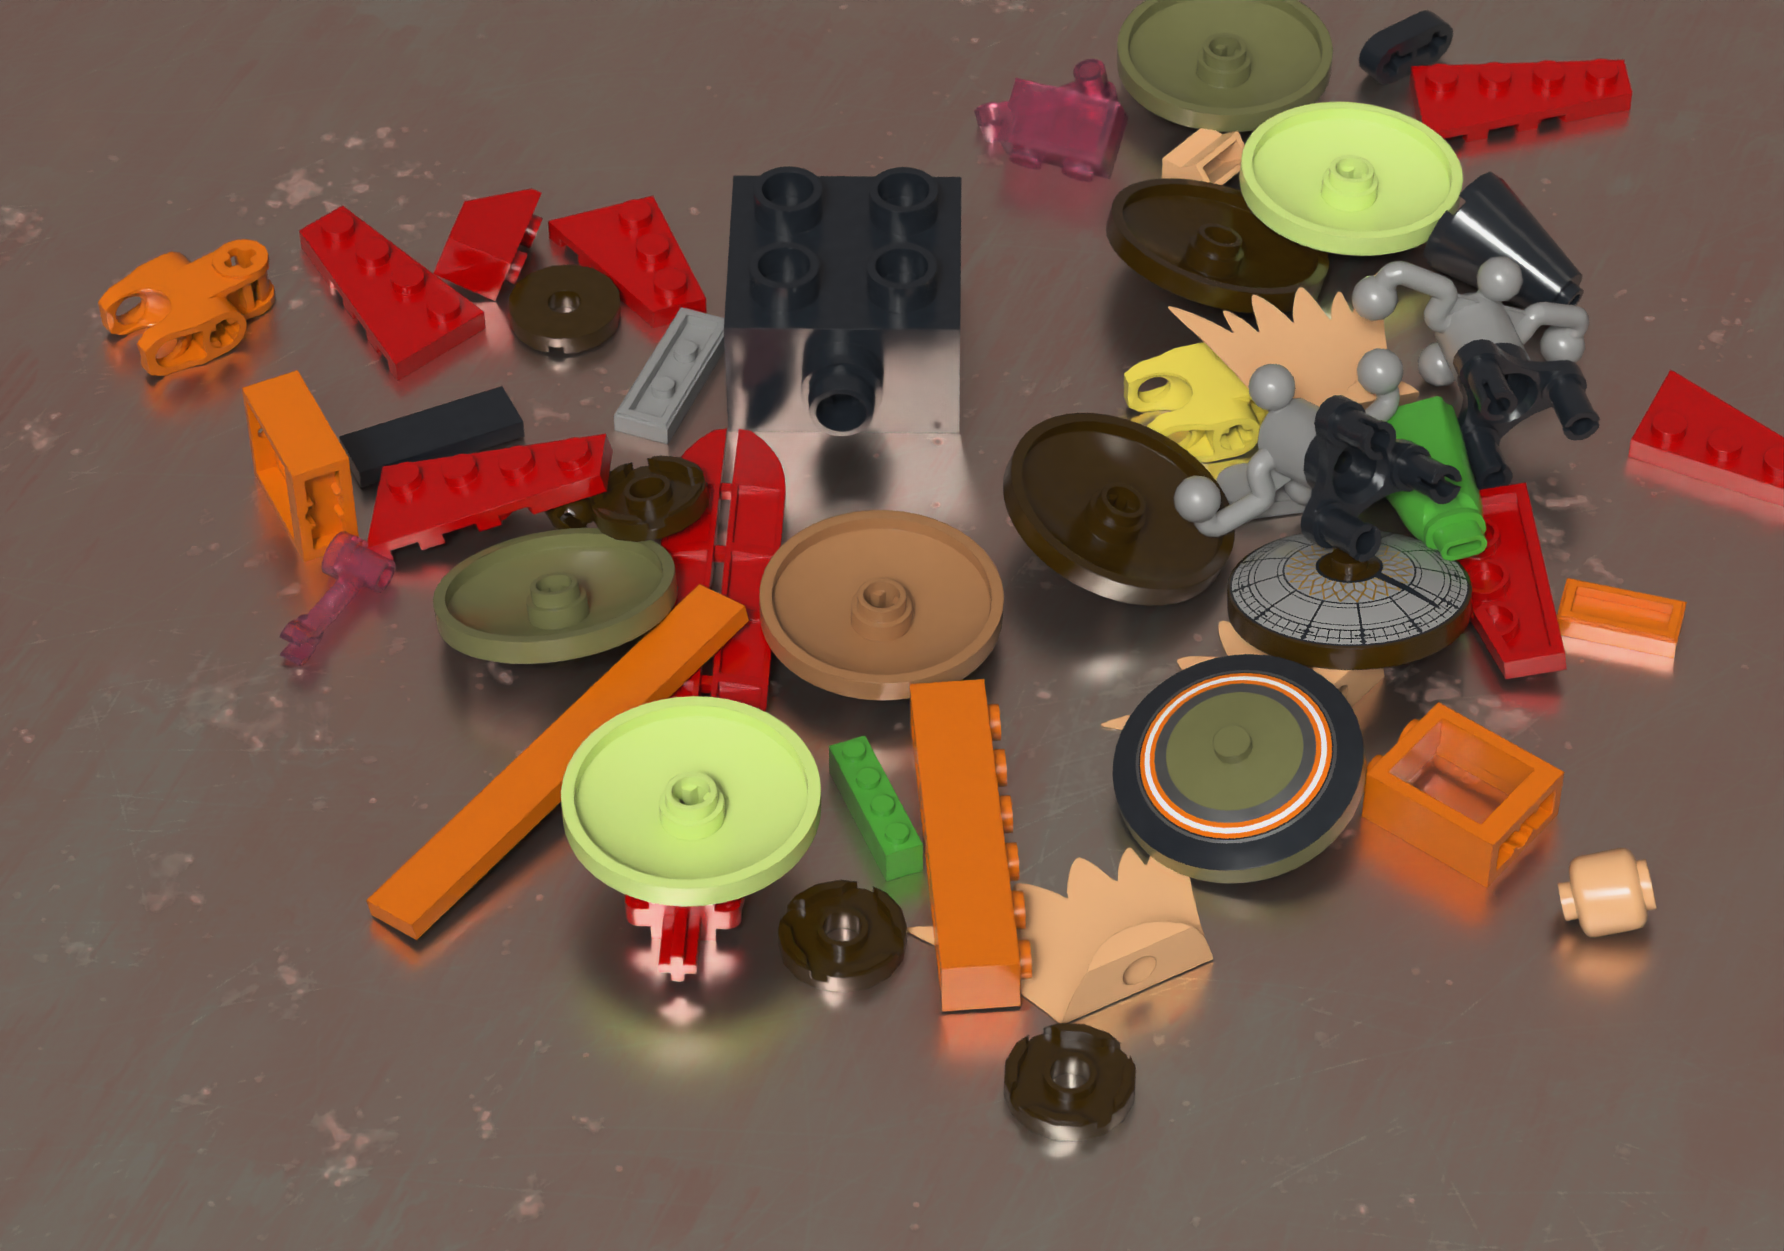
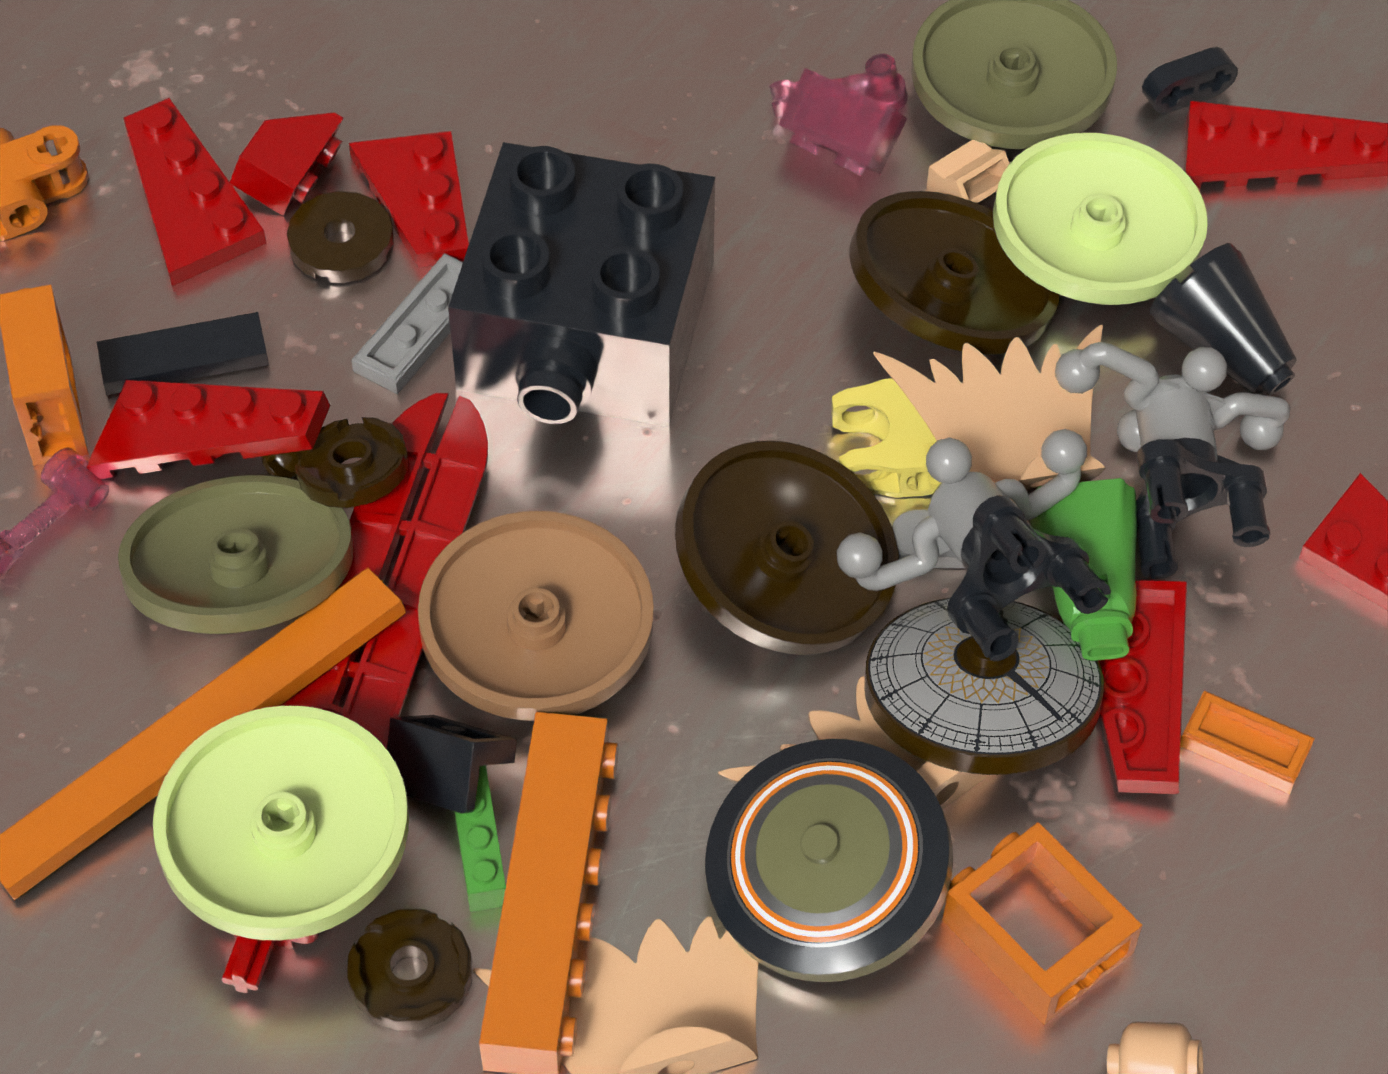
camera: 10 degrees right, 10 degrees up
none -> black panel [387,715,517,814]

